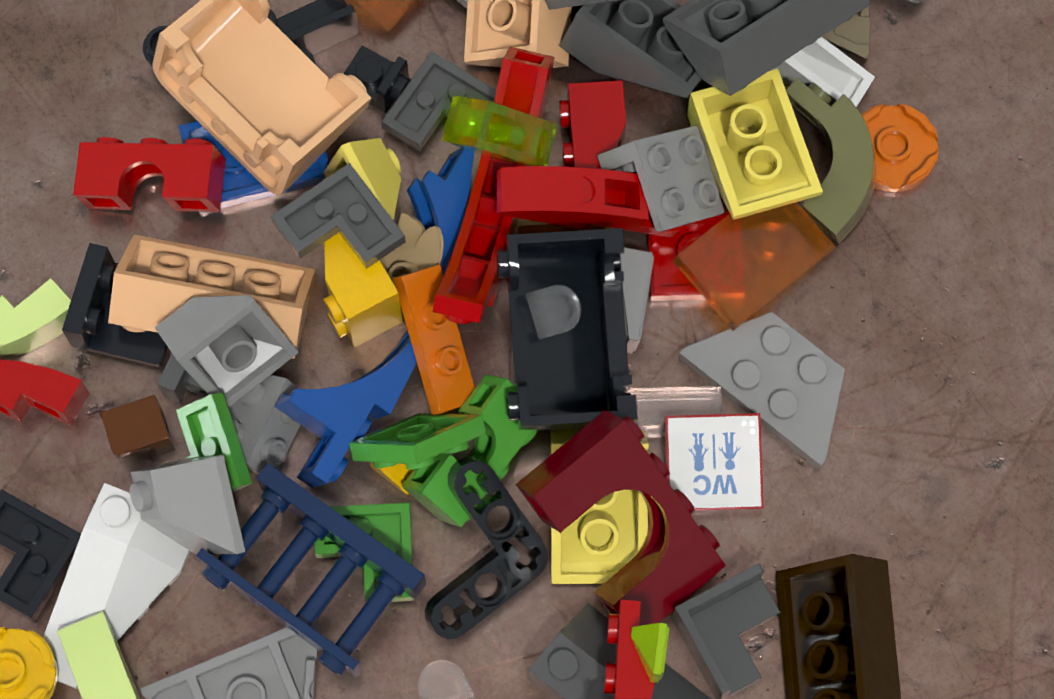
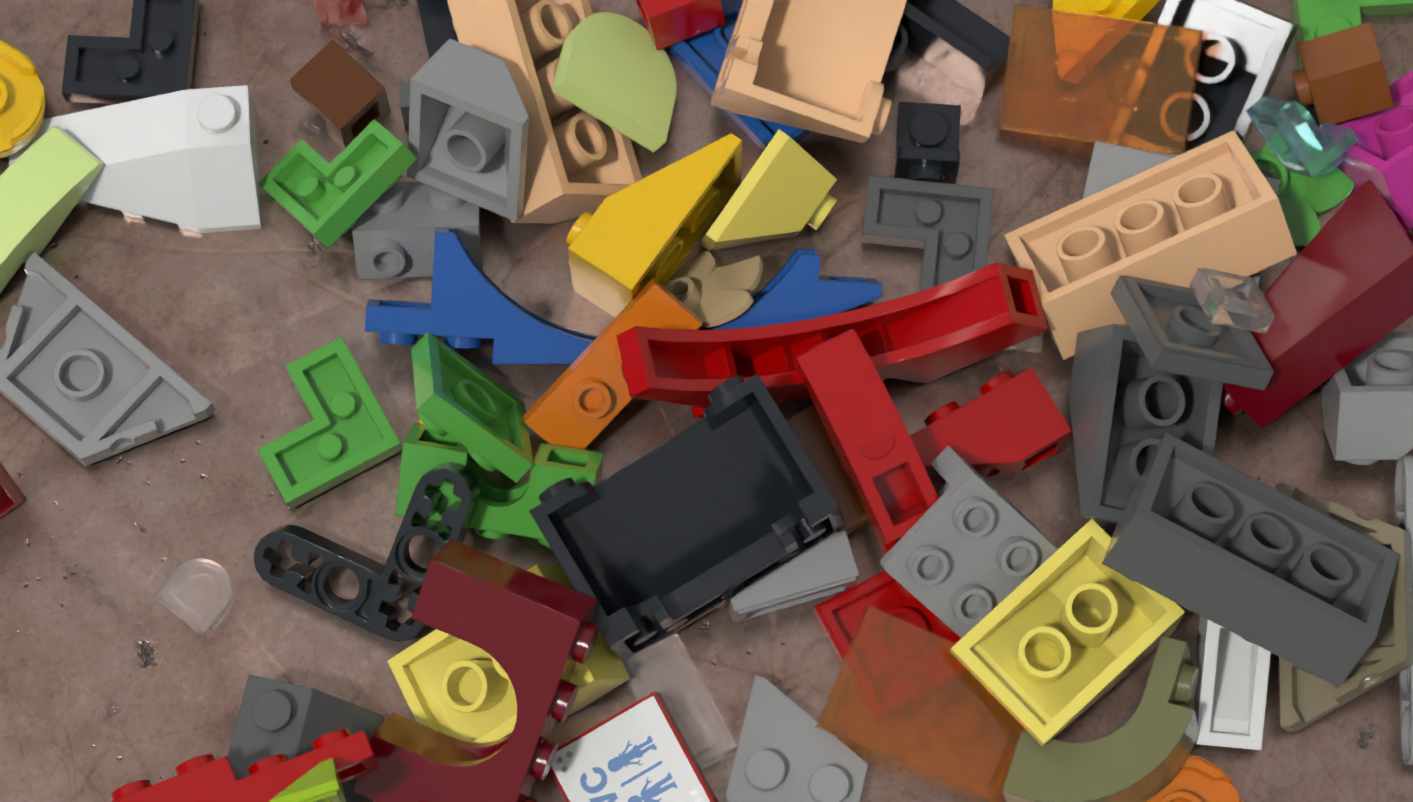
camera: 65 degrees right, 0 degrees up
light grey slope [130,455,245,554] -> none
dark blue fence [196,463,426,678] -> none
dark grey plate [271,163,406,269] -> none
clear neon green slope [441,95,558,166] -> none
clear tile [526,285,581,340] -> none
none -> yellowish green tile [552,12,677,153]

